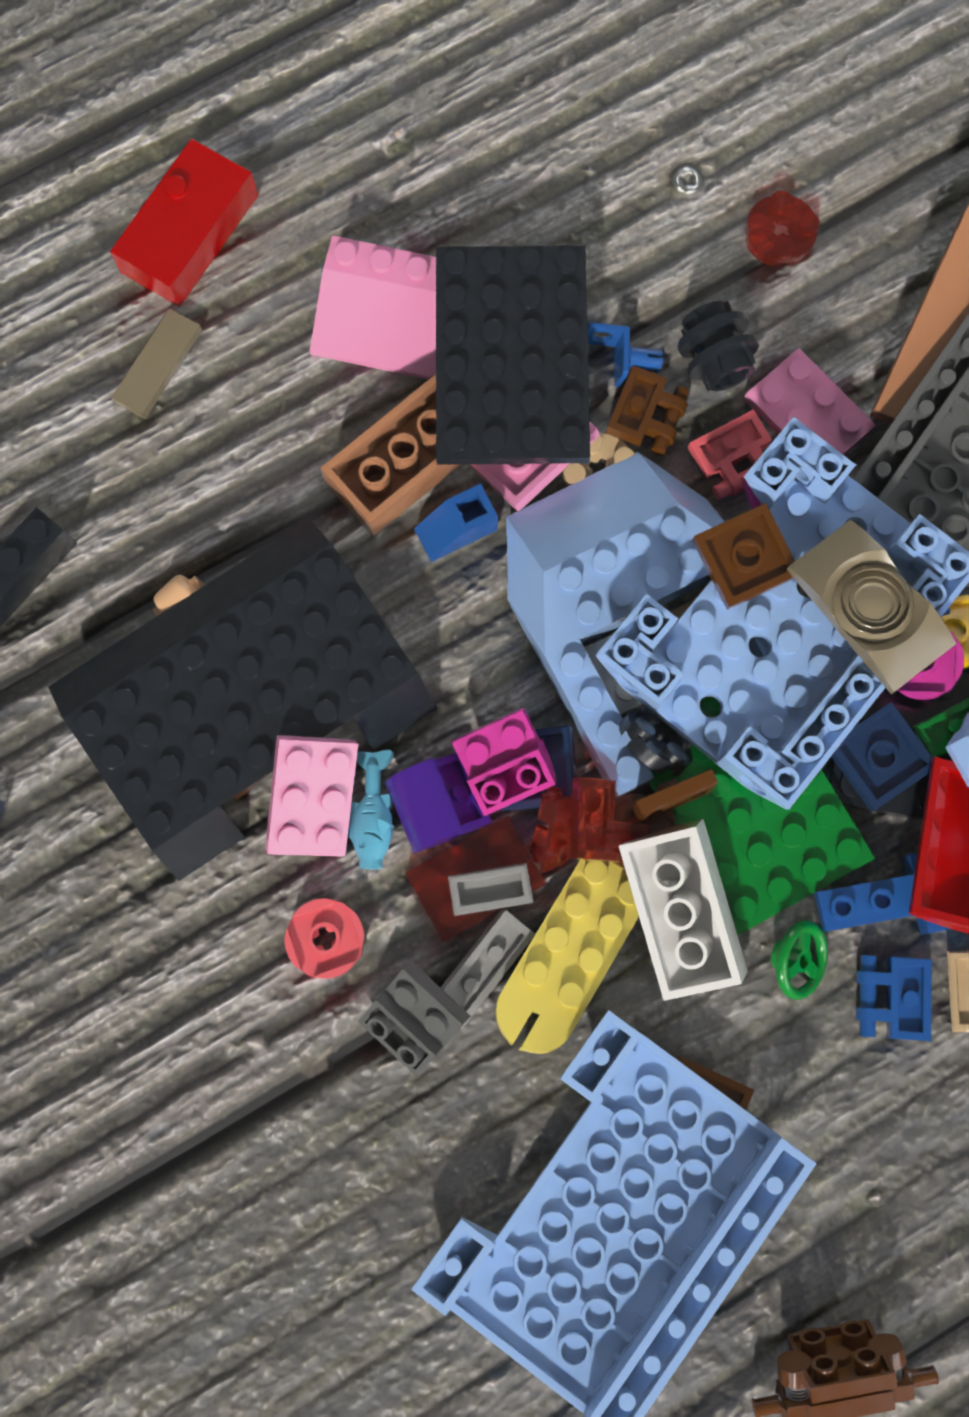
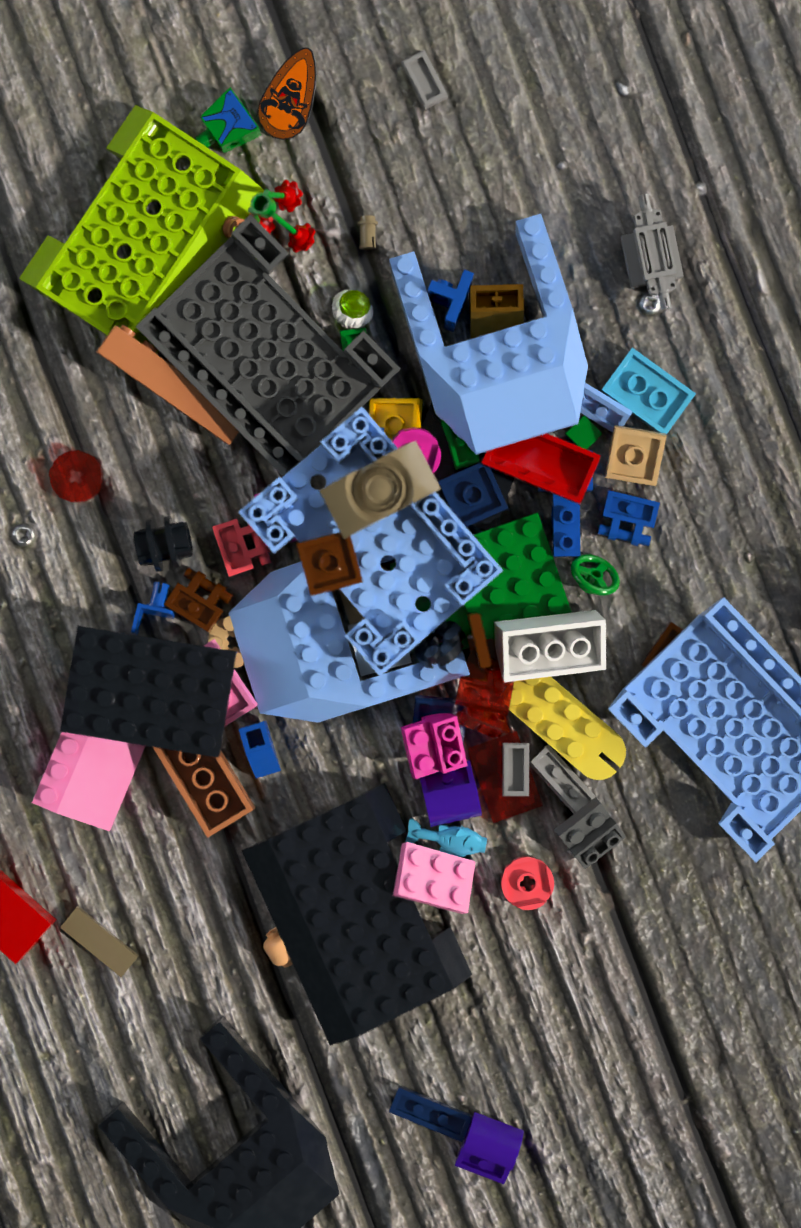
camera: 80 degrees left, 10 degrees up
bright pink plate [744,348,876,455] -> none

